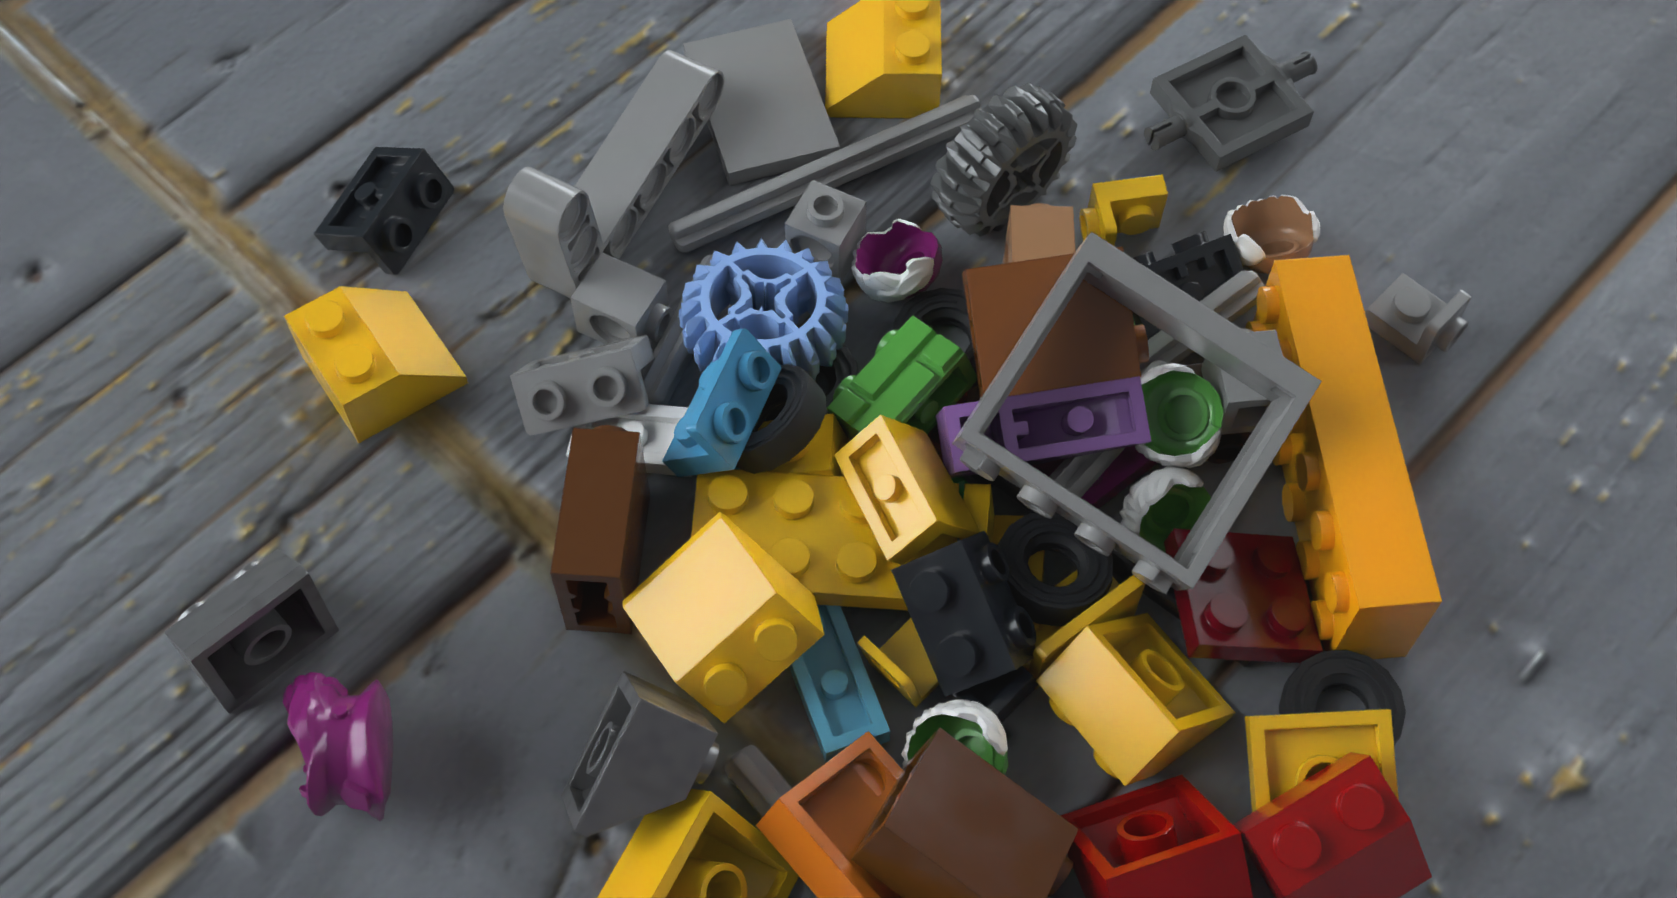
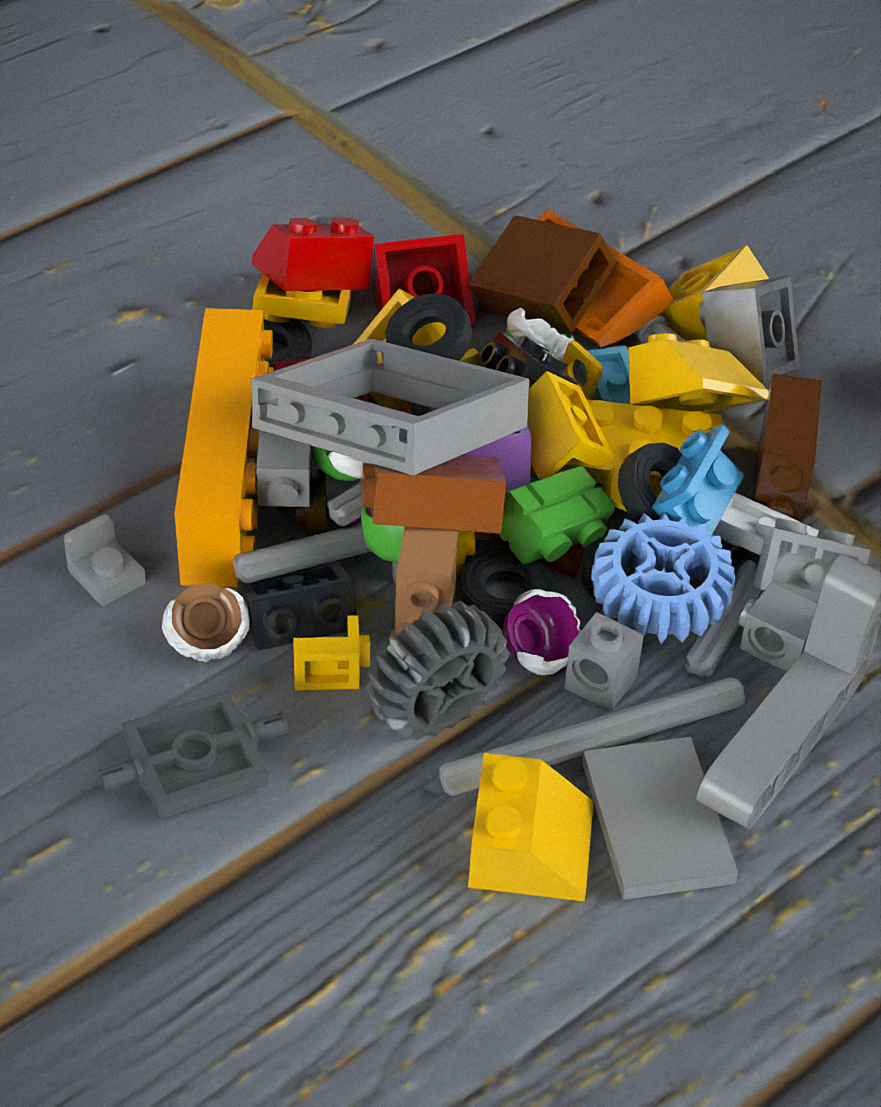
camera: 175 degrees left, 15 degrees down
none -> black tyre [385,294,473,361]

